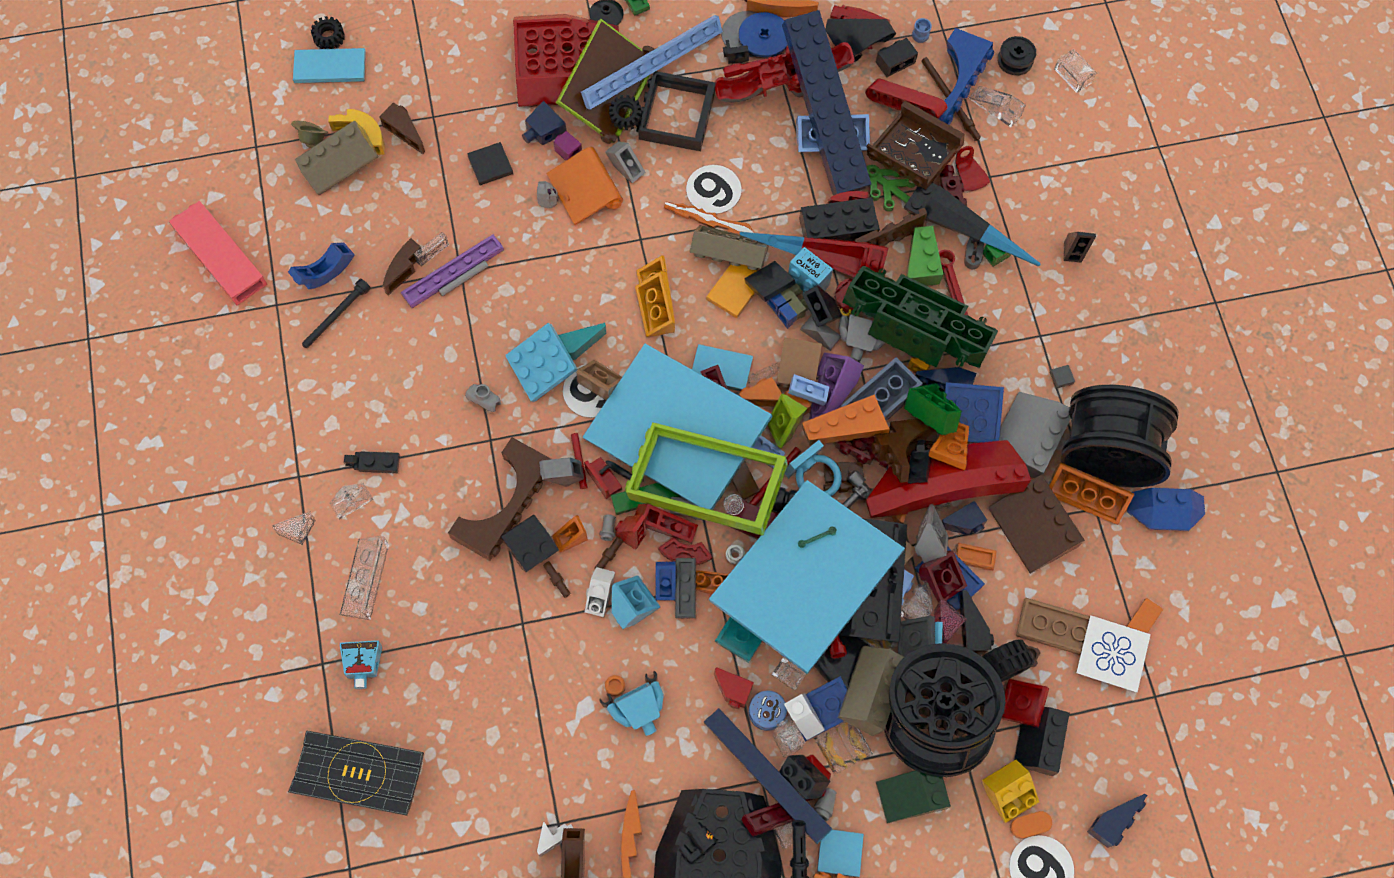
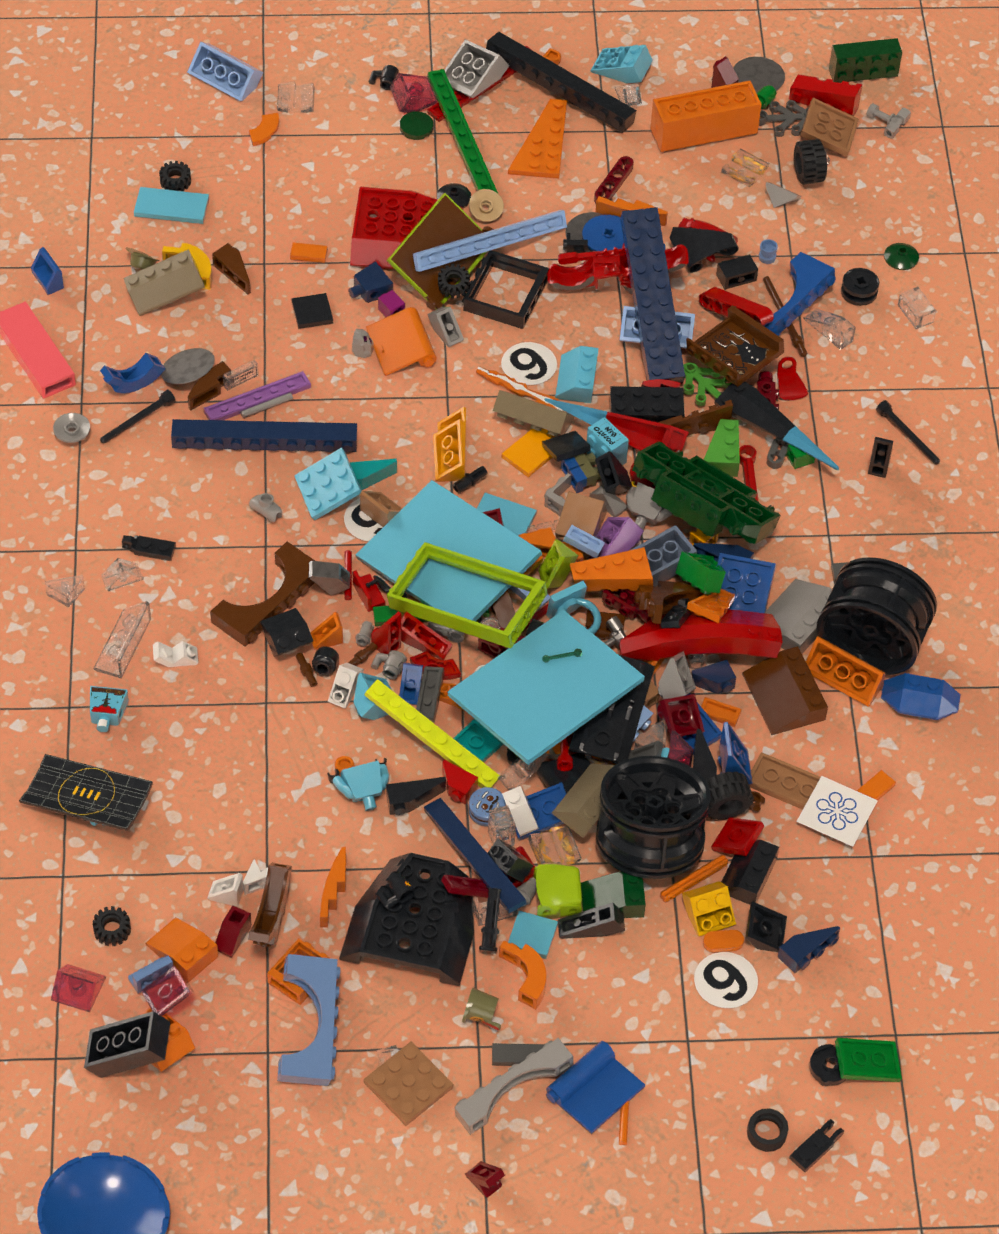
camera: 10 degrees right, 15 degrees down
none -> blue tile [31,247,64,295]
none -> light grey dish [53,413,90,443]
none -> white slope [153,641,198,667]
none -> flat silver sticker [161,348,215,384]
none -> dark blue brick [171,419,357,453]
none -> white slope [207,873,243,907]
none -> orange tile [290,242,328,263]
none -> black head [312,646,339,675]
none -> neon yellow plate [364,679,500,788]
none -> light grey piece [371,650,407,679]
none -> black slope [386,777,446,815]
none -> black axle [453,466,488,494]
none -> tan dish [469,189,504,222]
none -> lime piece [534,864,582,919]
none -> light grey bracket [544,473,572,516]
none -> medium azure slope [555,346,599,403]
none -> black slope [558,902,625,939]
none -> orange axle [660,855,728,902]
none -> blue slope [718,722,753,784]
none -> black slope [745,901,787,952]
none -> black piece [876,400,940,465]
none -> dark green dish [884,243,919,270]

